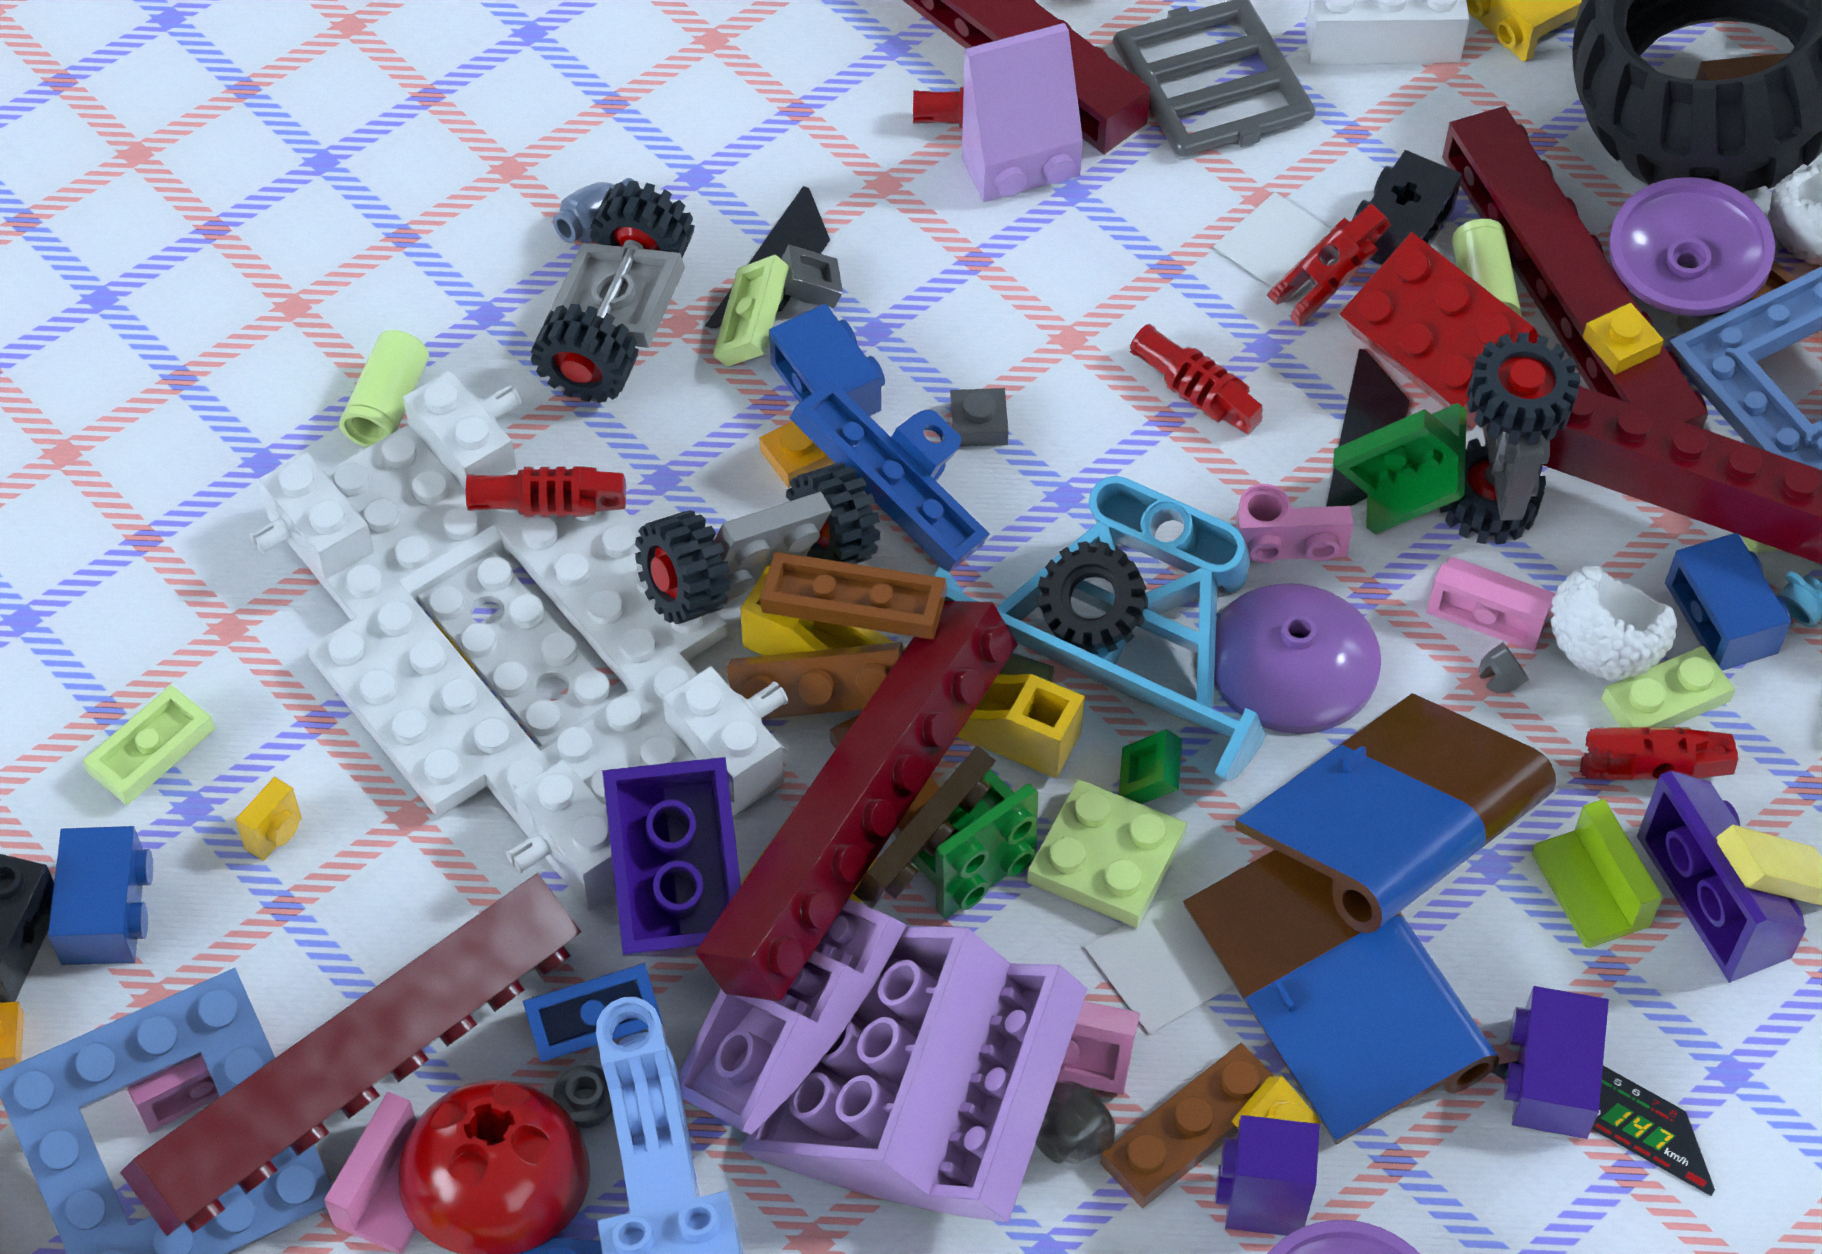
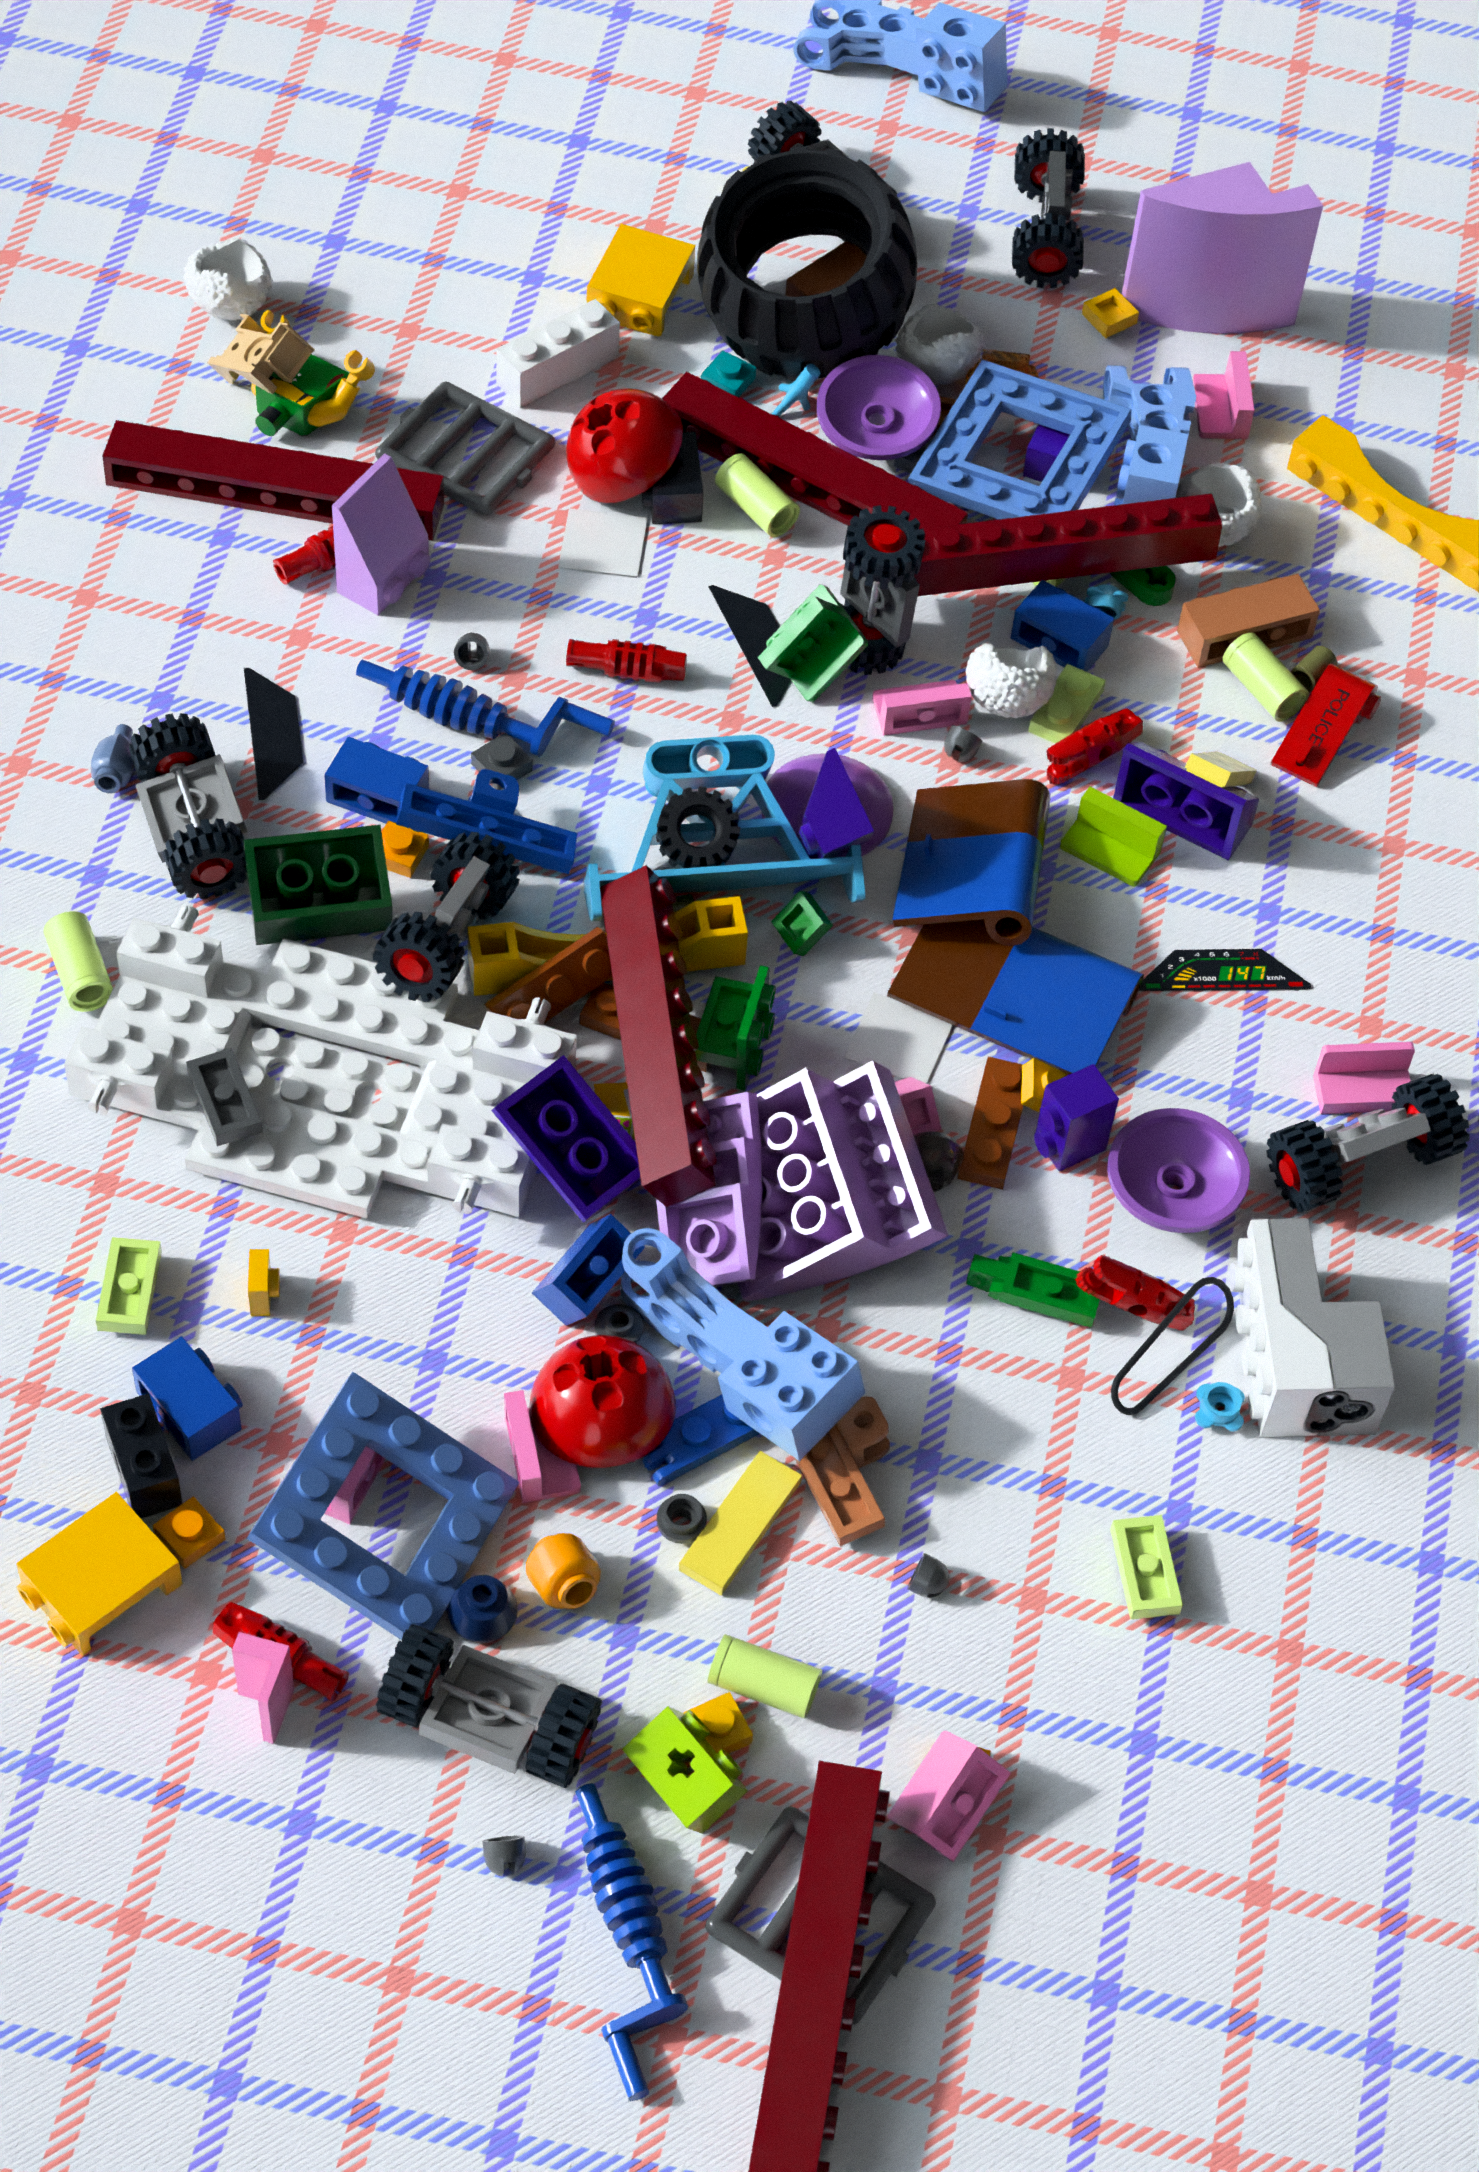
camera: 40 degrees left, 0 degrees up
dark red brick [120,872,582,1236] -> none
red hinge [465,466,626,517] -> none
yellowish green plate [713,255,790,367] -> none
dark orange plate [760,552,947,640] -> none
dark grey plate [781,245,843,308] -> none
dark brown plate [853,745,996,909] -> none
yellowish green plate [1027,779,1187,928] -> none
bright pink plate [1235,484,1353,563] -> none
red hinge [1267,203,1390,327] -> none
red brick [1339,232,1539,430] -> none
dark purple brick [1503,986,1609,1139] -> none
yellow plate [1583,303,1664,375] -> none
none -> dark grey plate [186,1048,263,1147]
none -> dark green slope [243,825,393,945]
none -> blue piece [356,659,615,757]
none -> dark grey hinge [454,632,490,670]
none -> red piece [566,388,683,503]
none -> teal plate [701,350,757,397]
none -> medium azure bar [772,364,821,417]
none -> dark purple slope [797,748,874,859]

